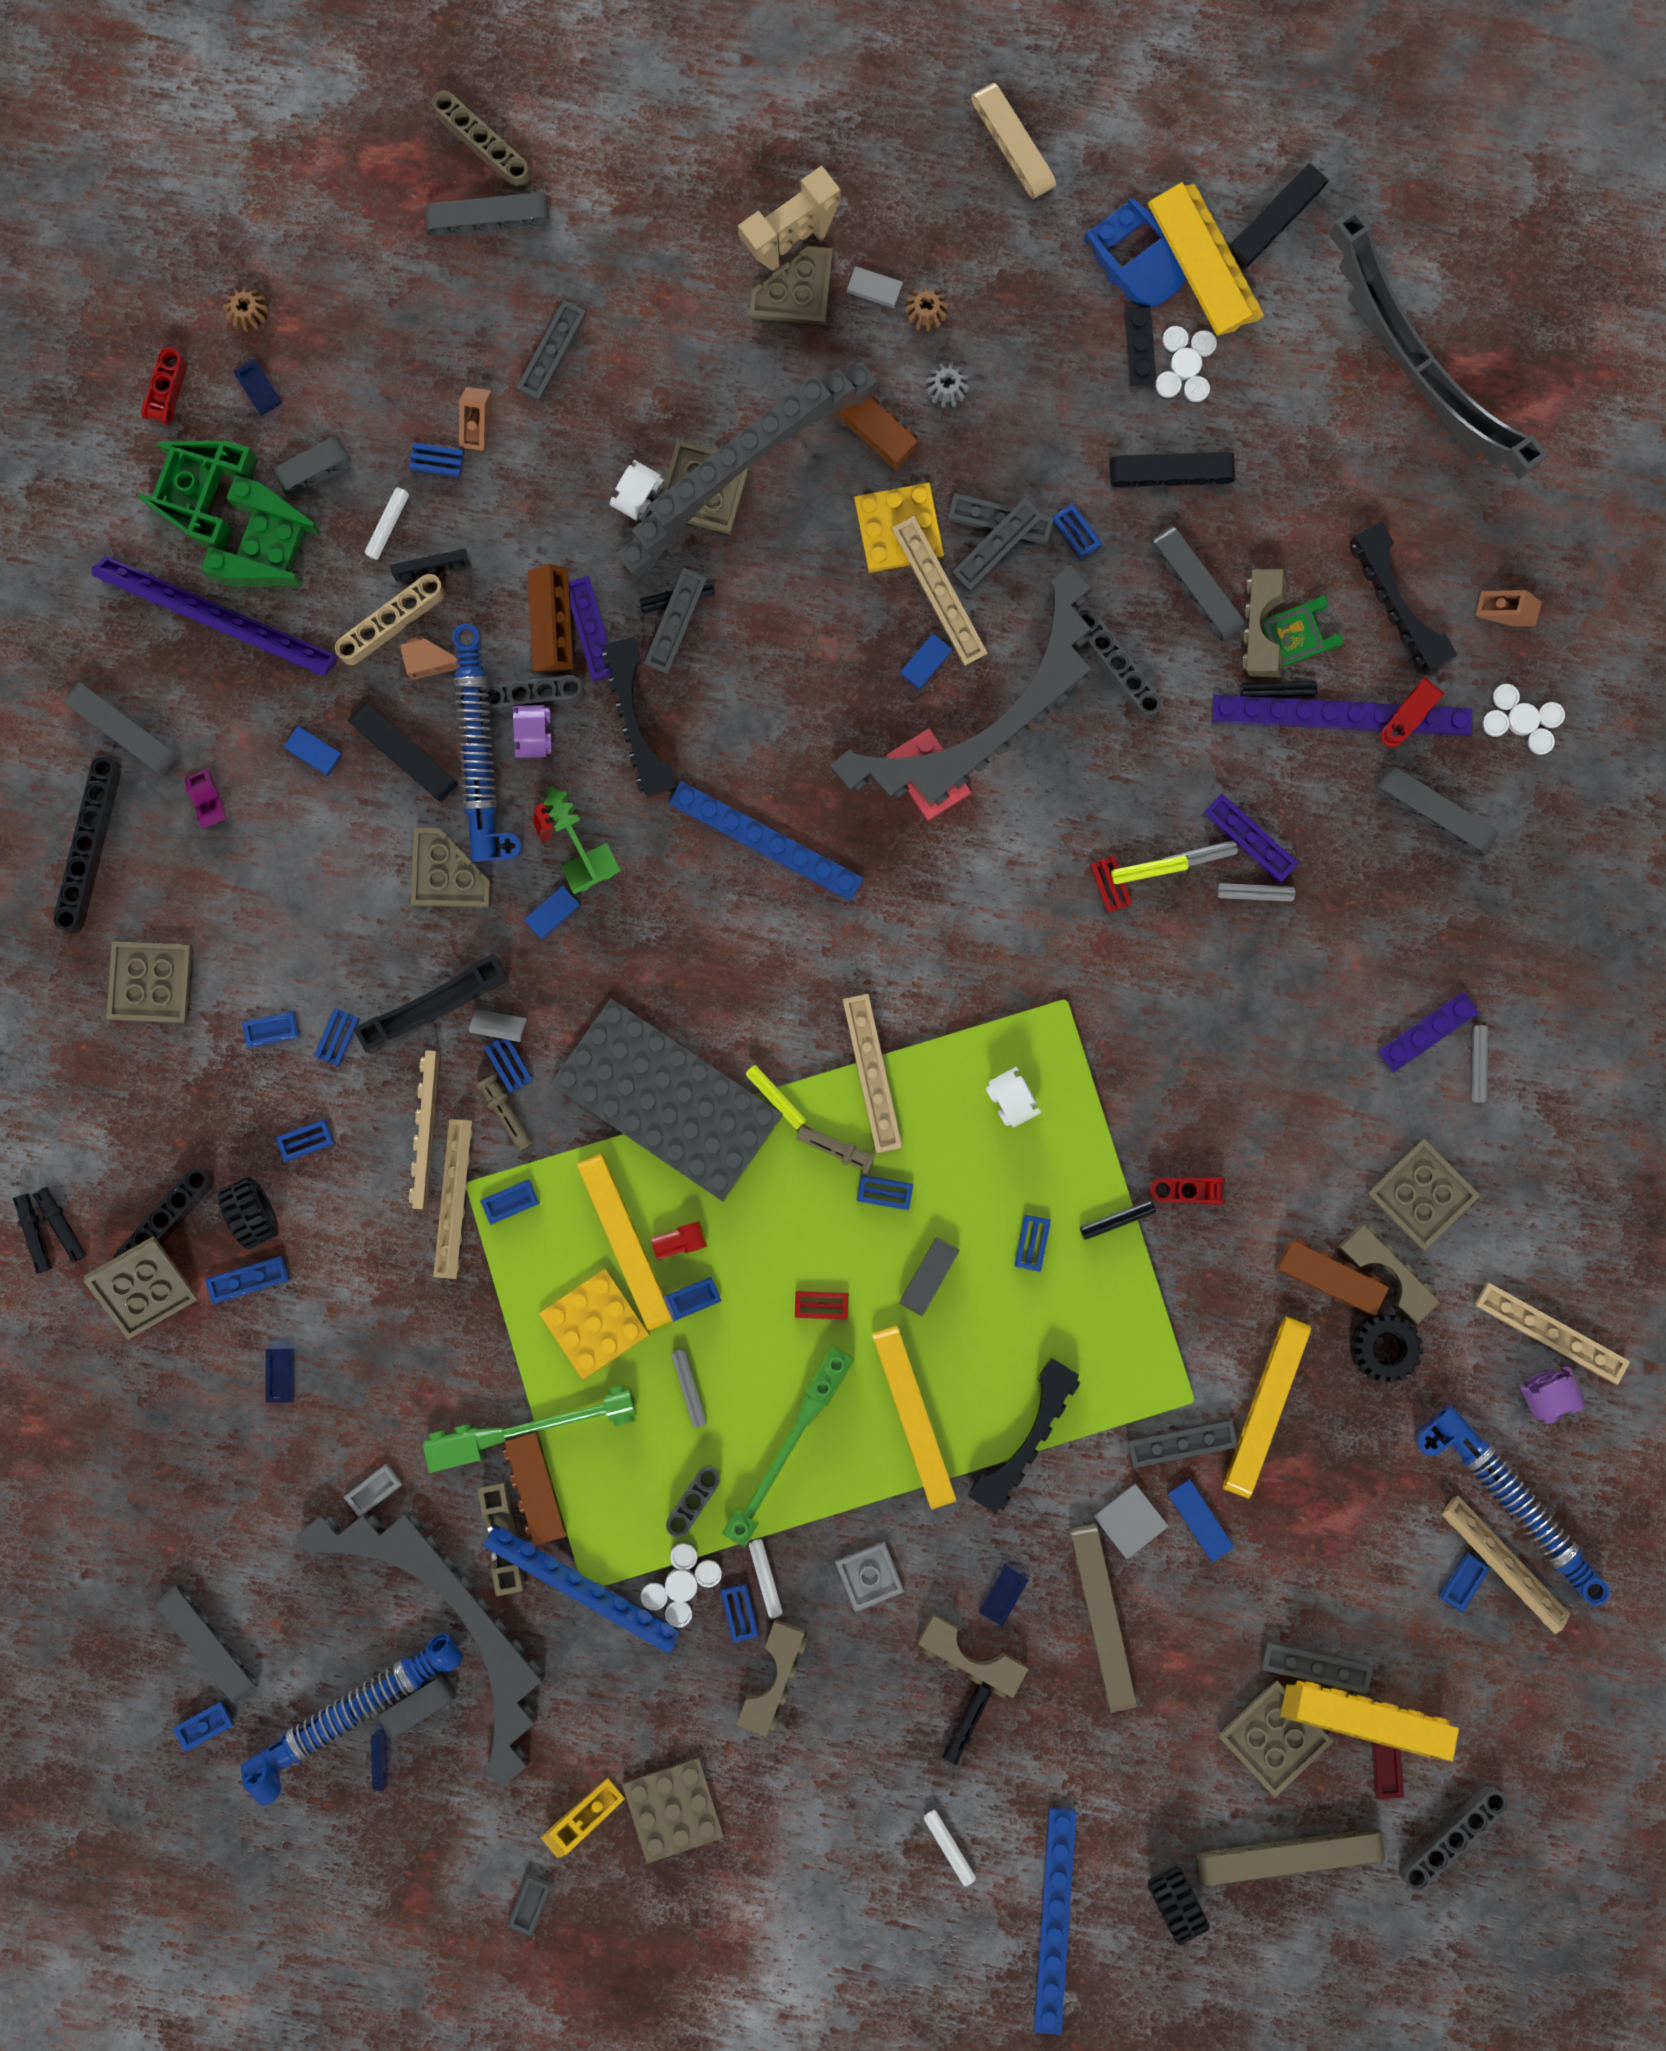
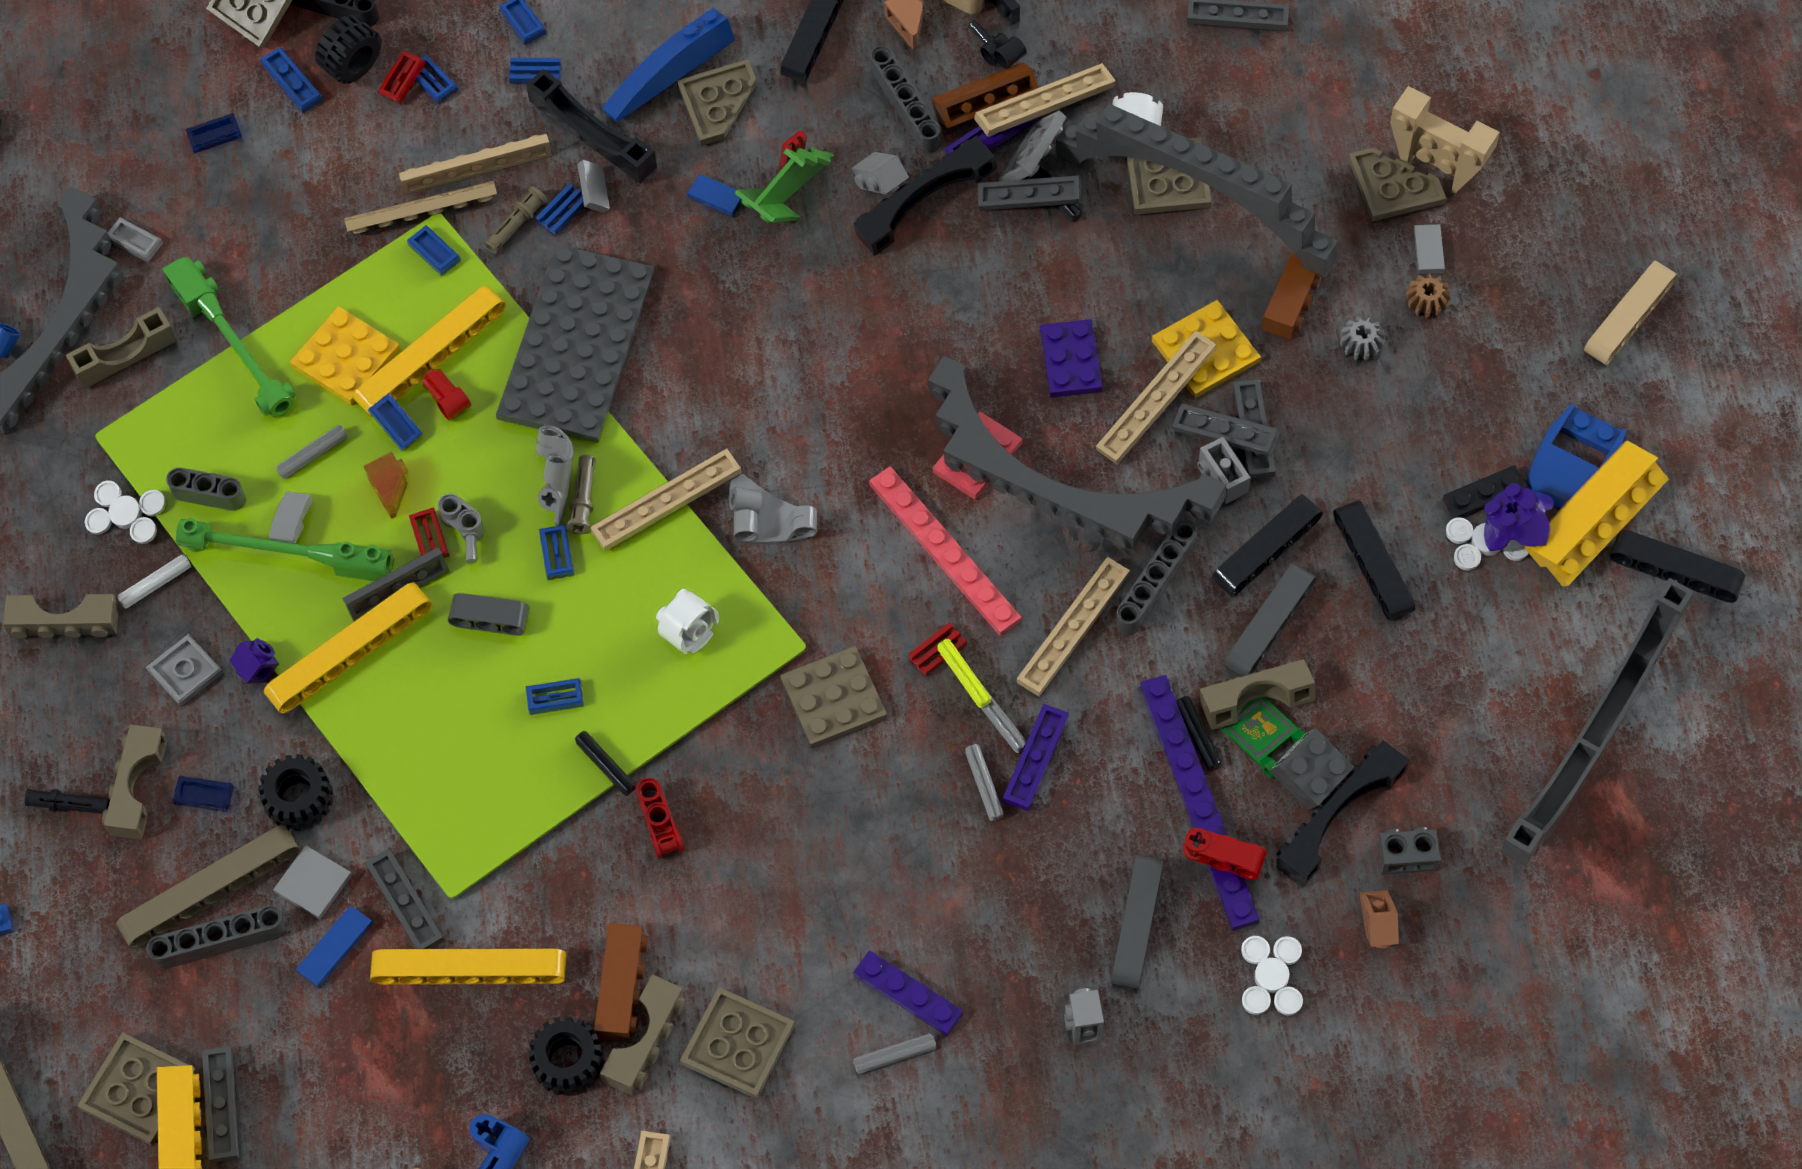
camera: 70 degrees right, 20 degrees down
blue piece [452,624,524,861] -> none
blue plate [483,1525,679,1654] -> none
dark orange brick [503,1432,567,1546] -> none
medium lavender brick [513,705,551,758] -> none
blue plate [669,781,863,902] -> none
blue tile [720,1583,759,1643] -> none
neon yellow axle [746,1065,806,1130] -> none
blue tile [900,634,953,690] -> none
black arch [967,1357,1080,1514] -> none
blue tile [1052,503,1102,560] -> none
none -> dark grey beam [146,905,287,969]
none -> dark purple brick [229,638,279,684]
none -> black tyre [258,754,333,831]
none -> light grey slope [269,492,313,544]
none -> dark grey plate [342,547,449,622]
none -> clear orange slope [363,452,408,519]
none -> red tile [377,50,426,105]
none -> light grey beam [438,493,484,564]
none -> light grey panel [536,426,573,526]
none -> blue wedge [602,7,735,123]
none -> light grey panel [729,474,817,543]
none -> dark tan plate [780,646,887,749]
none -> light grey brick [851,152,909,195]
none -> coral plate [869,466,1022,637]
none -> black beam [968,20,1027,69]
none -> tan plate [974,63,1116,137]
none -> light grey plate [998,111,1066,181]
none -> tan plate [1017,557,1130,697]
none -> dark purple plate [1040,319,1102,398]
none -> light grey brick [1064,988,1104,1045]
none -> light grey brick [1197,437,1251,504]
none -> black beam [1212,494,1323,597]
none -> dark grey brick [1269,728,1354,810]
none -> dark grey brick [1378,827,1441,874]
none -> dark purple brick [1484,483,1554,551]

